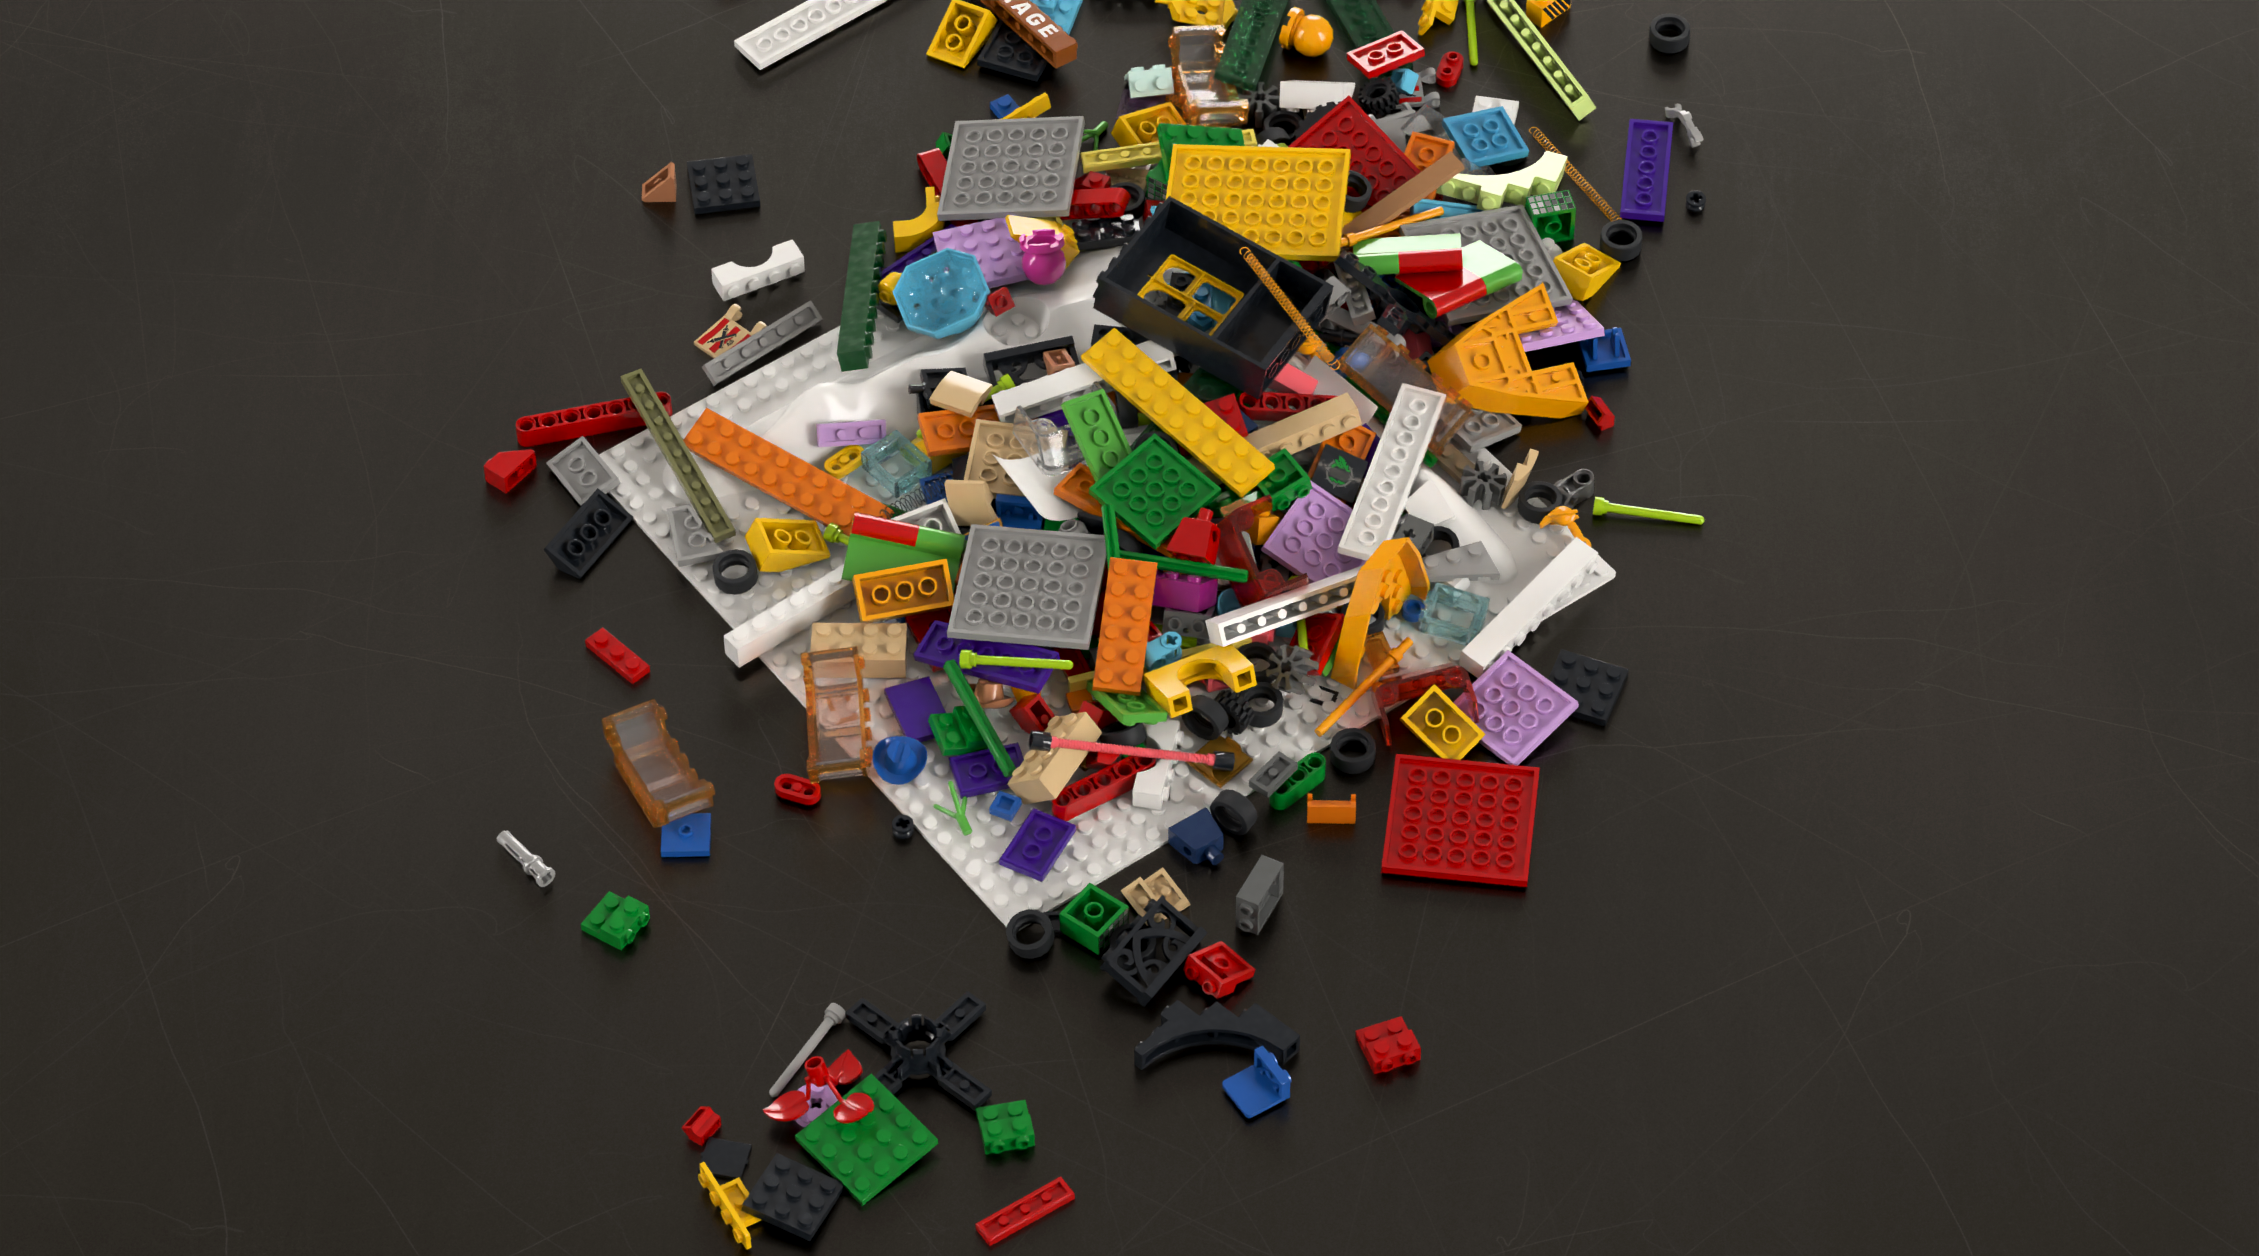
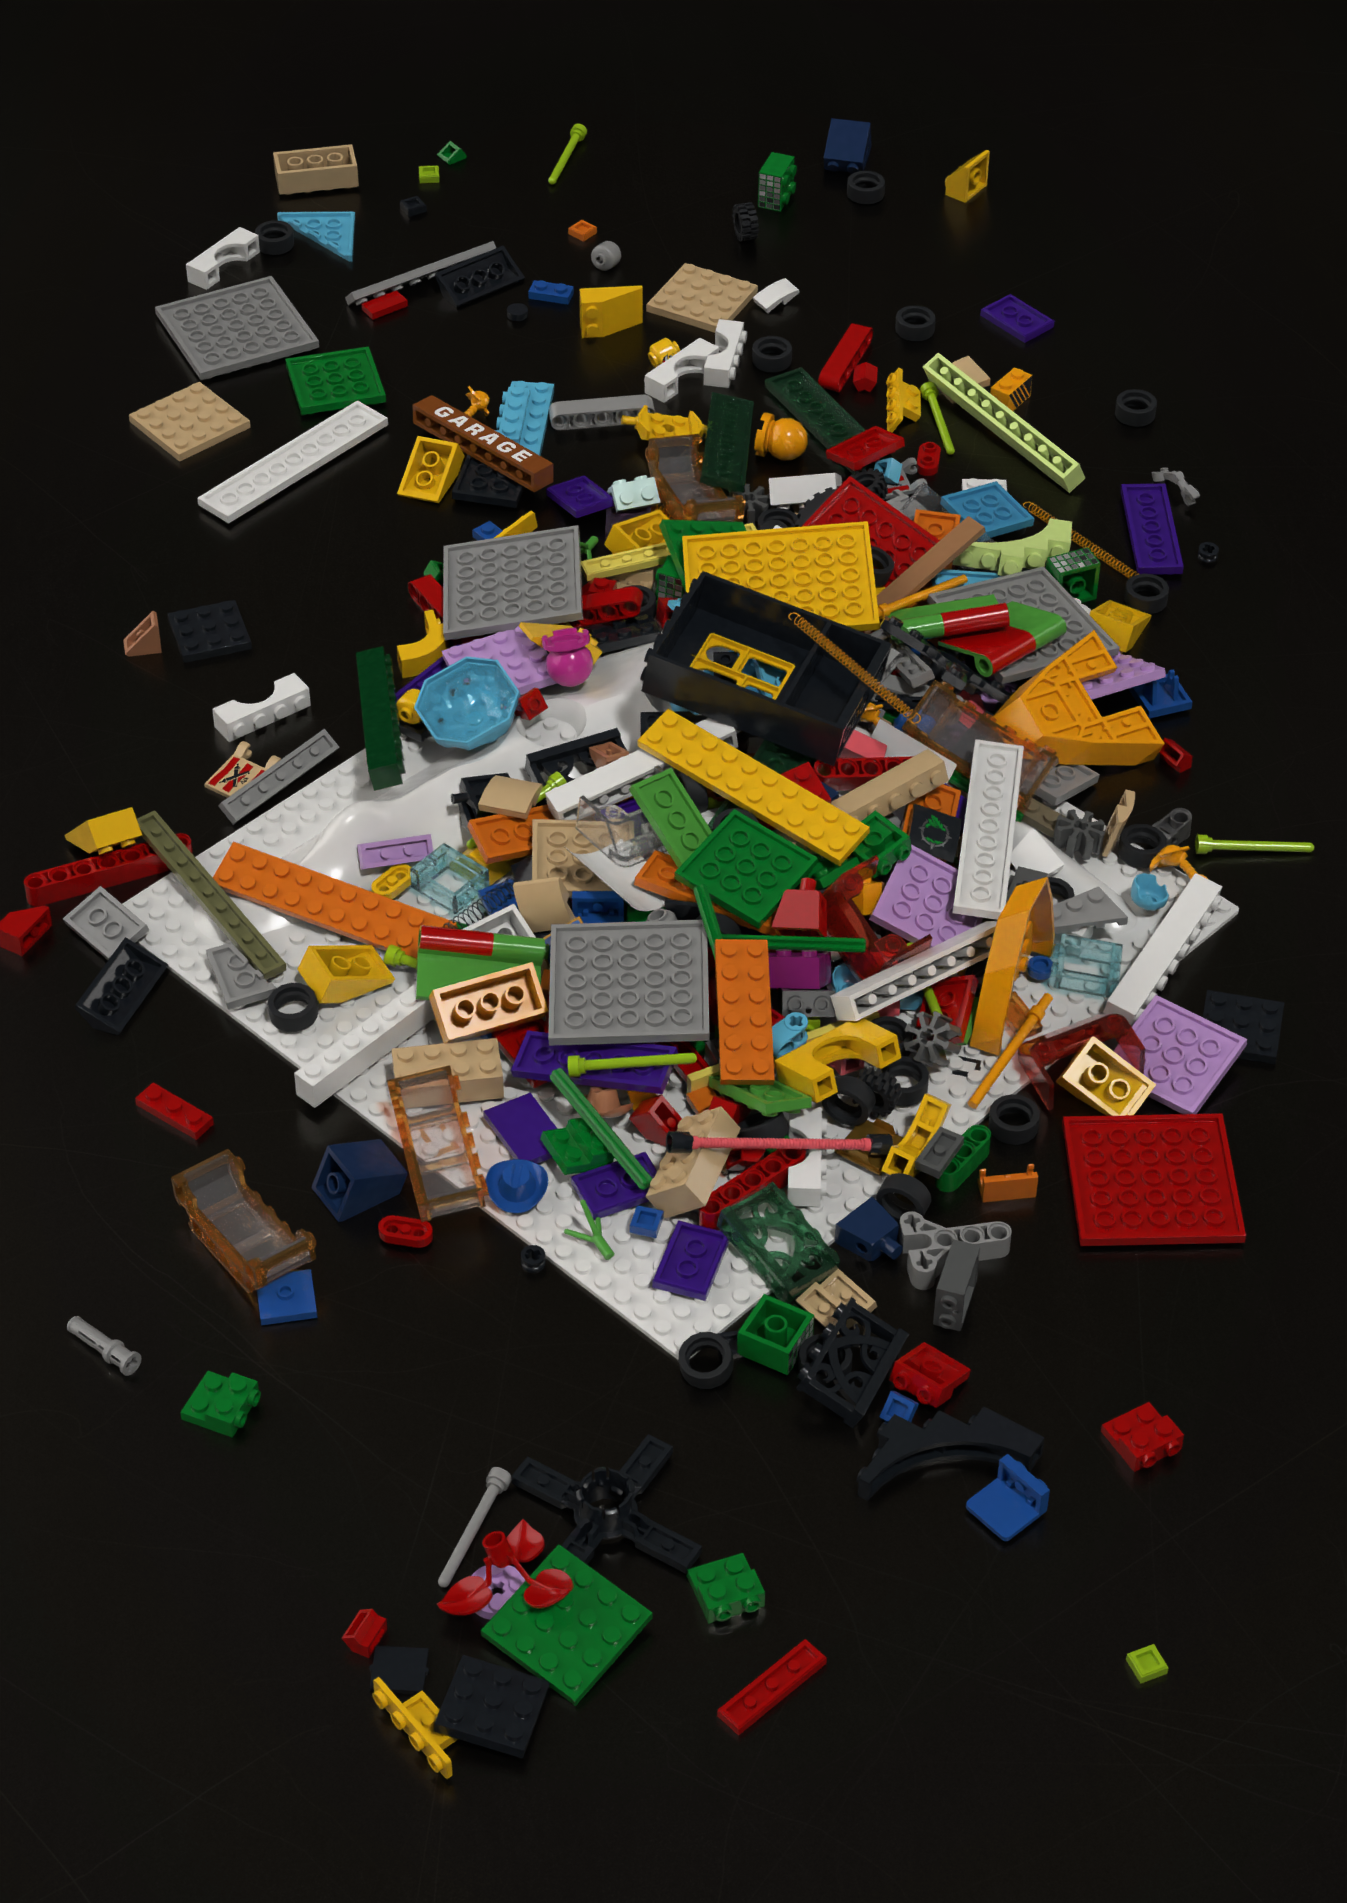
camera: 10 degrees left, 5 degrees down
none -> yellow slope [65,807,142,855]
none -> dark blue slope [311,1139,408,1222]
none -> dark purple tile [546,476,615,518]
none -> clear green fence [717,1182,840,1303]
none -> blue plate [880,1391,919,1422]
none -> yellow arch [881,1093,952,1177]
none -> light grey beam [899,1211,1012,1290]
none -> lime tile [1126,1644,1168,1684]
none -> medium azure hair [1130,873,1169,911]

